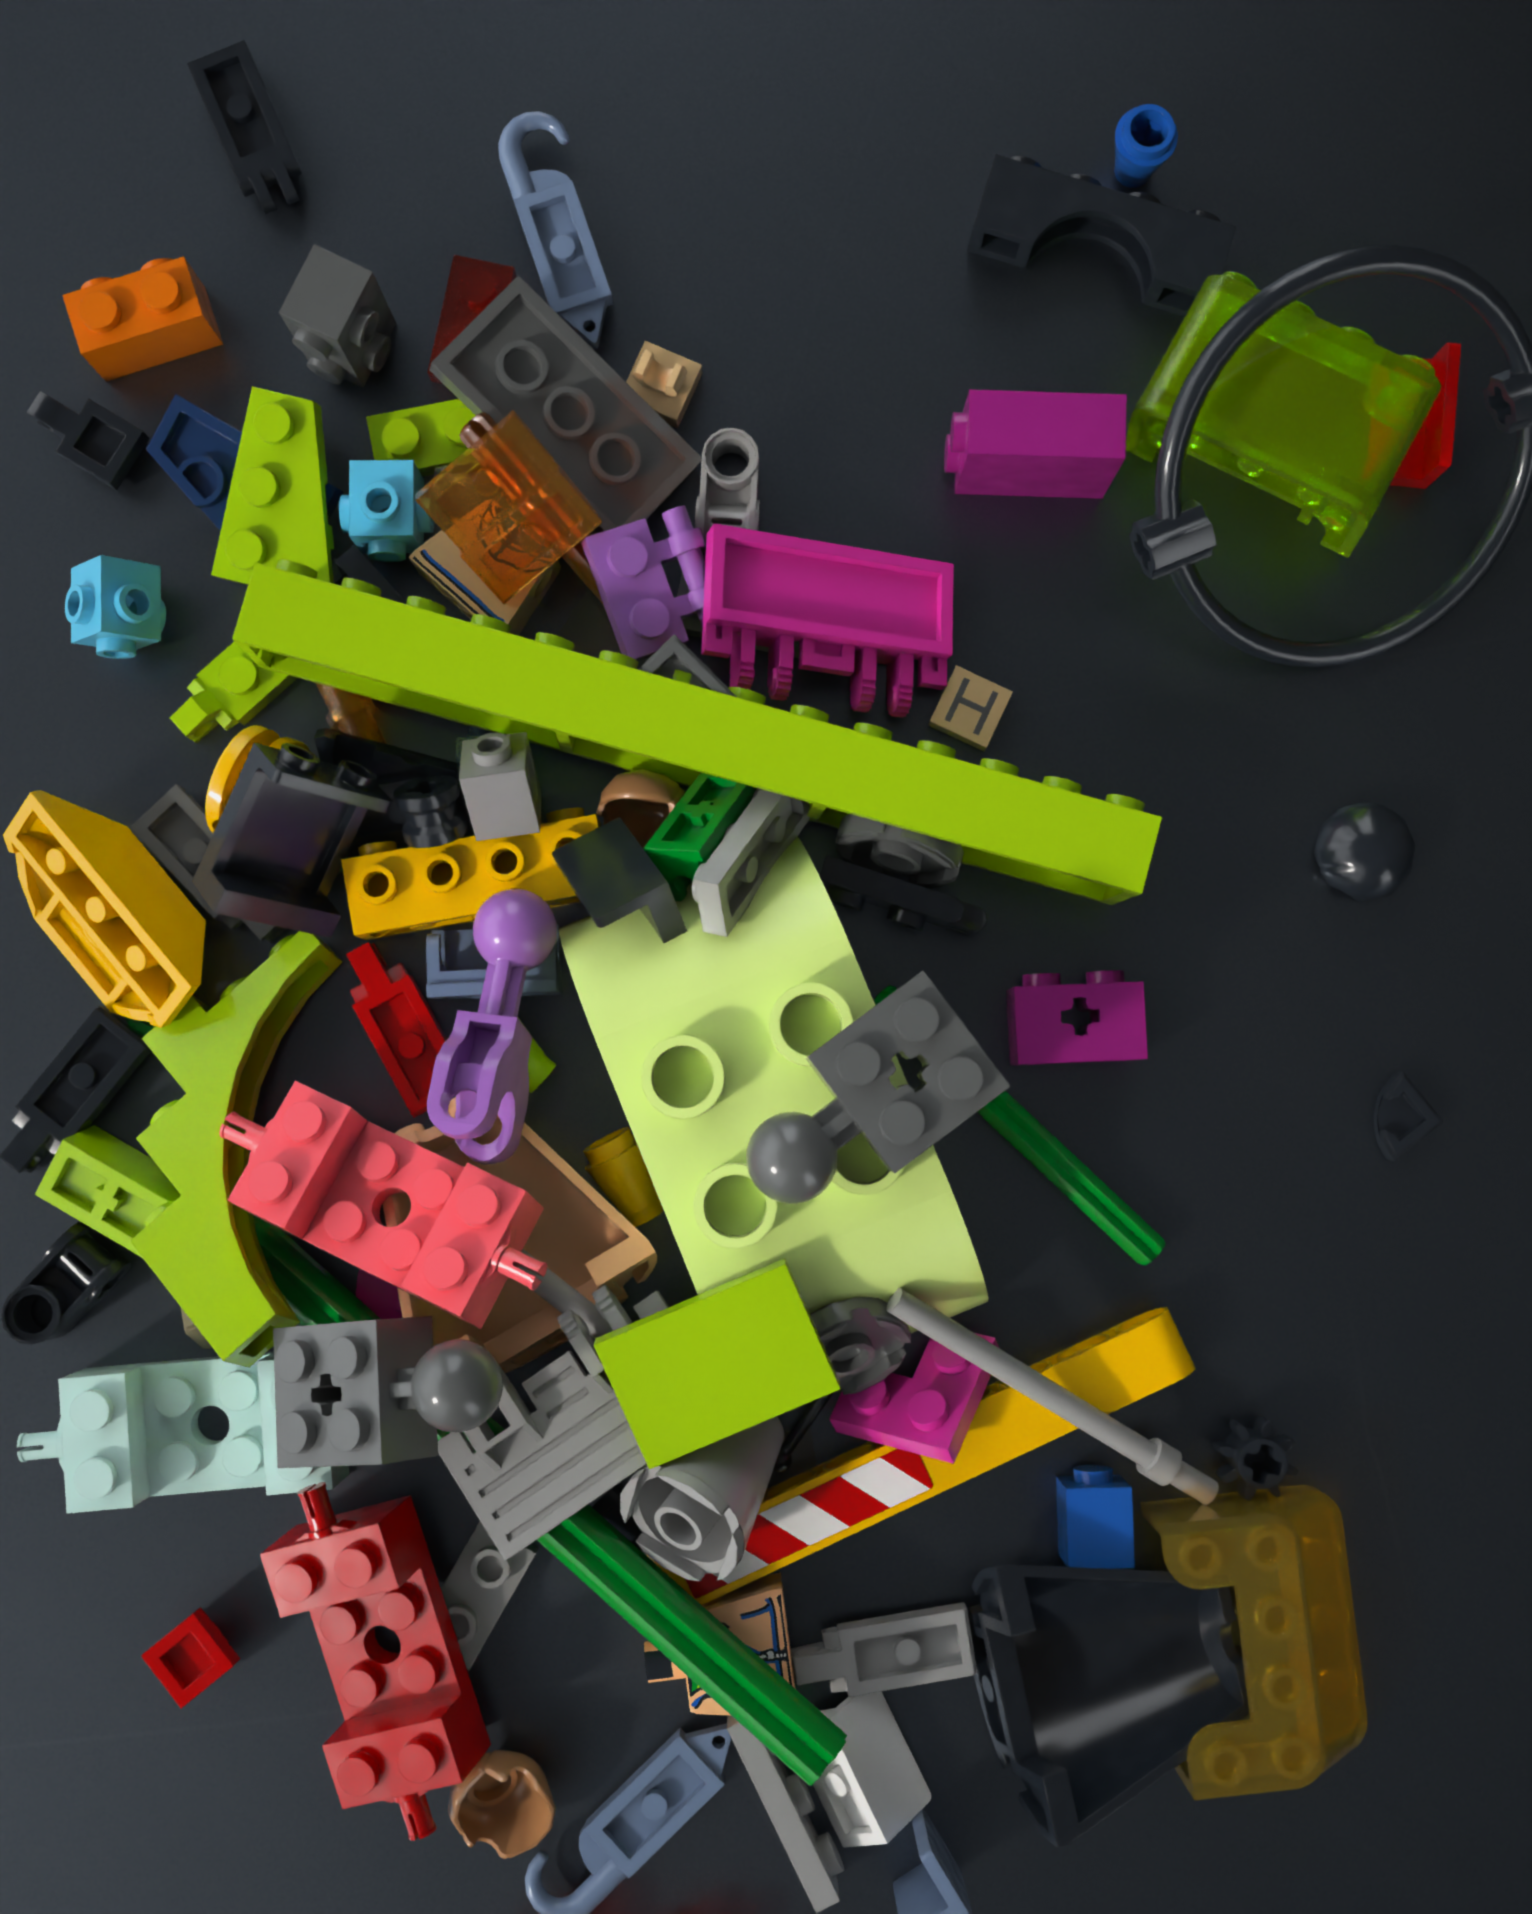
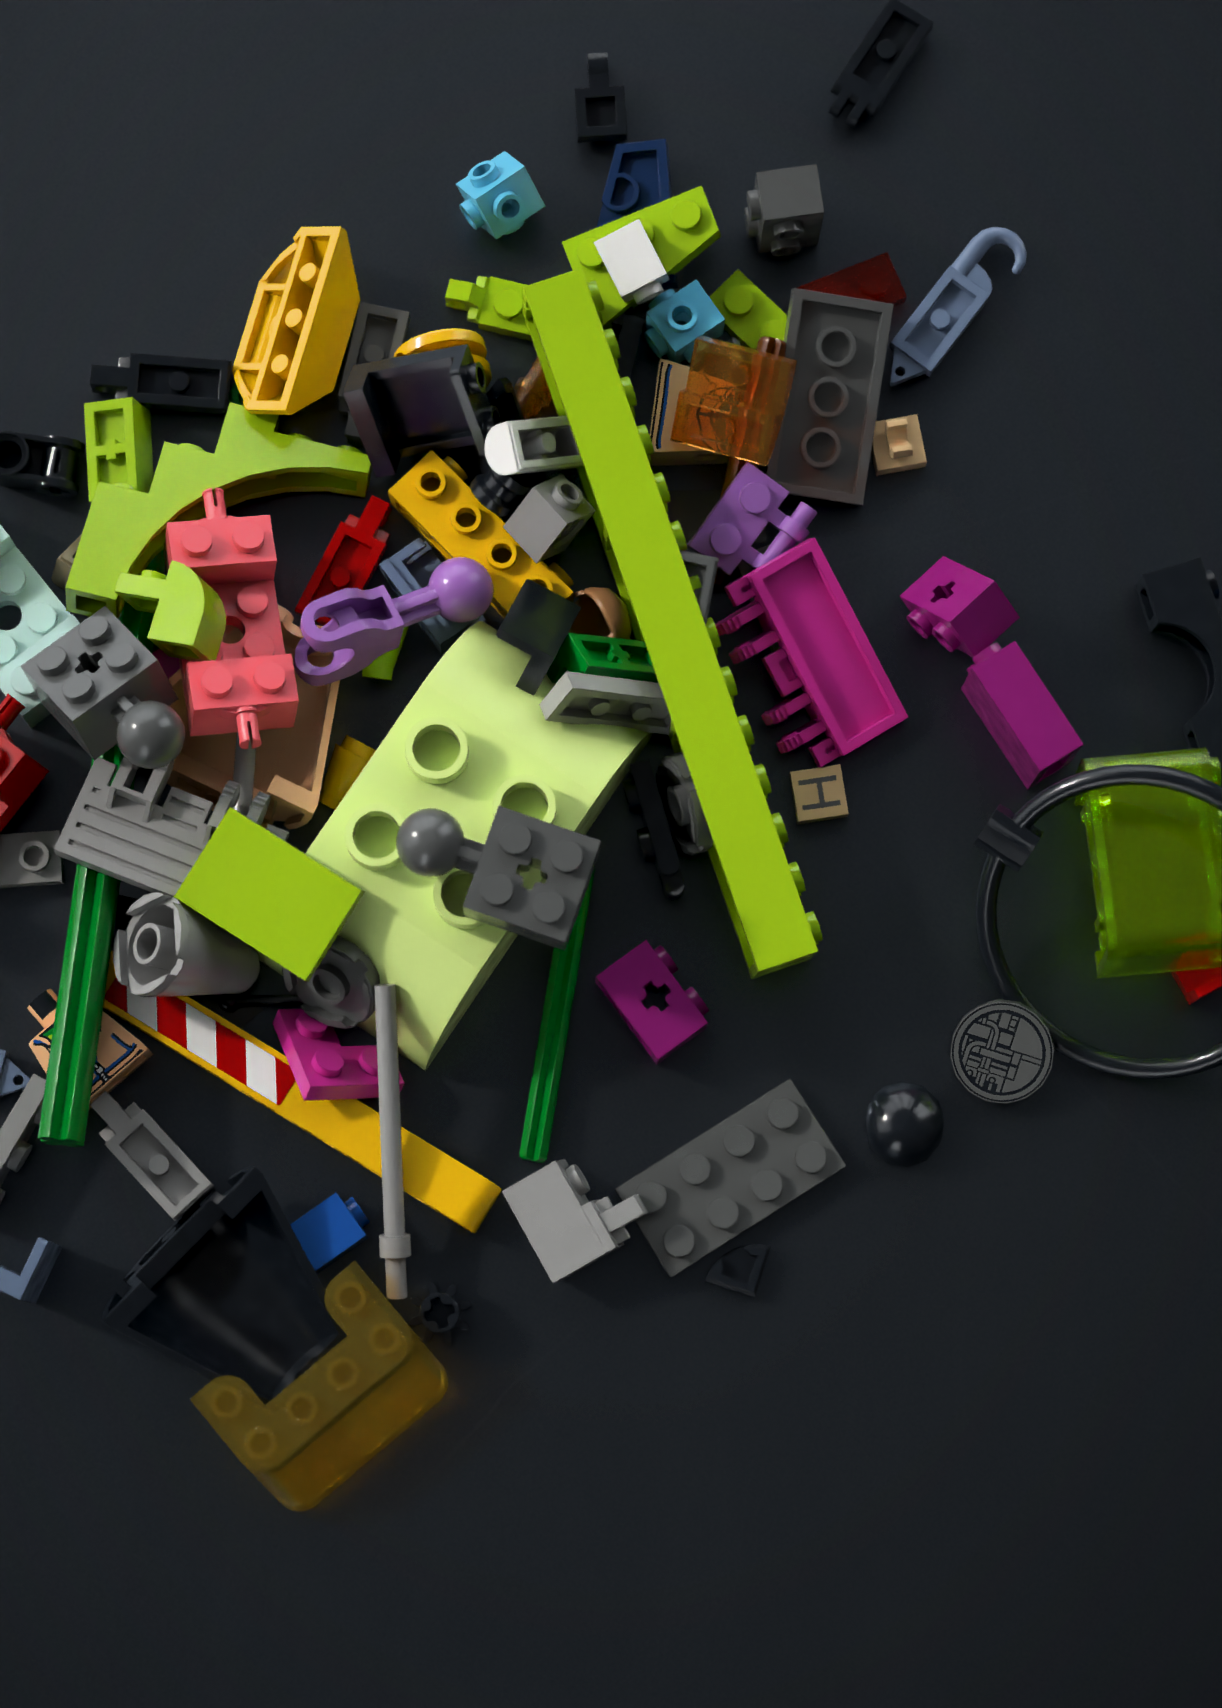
camera: 55 degrees right, 5 degrees down
orange brick [62,256,223,382] -> none
light grey piece [695,428,760,554] -> none
white panel [813,1691,931,1848] -> none
none -> lime brick [114,560,226,661]
none -> white brick [484,416,583,475]
none -> light grey hinge [502,1159,649,1283]
none -> white brick [593,219,670,305]
none -> dark grey plate [615,1079,846,1278]
none -> magenta brick [900,556,1020,657]
none -> tile [950,999,1054,1104]

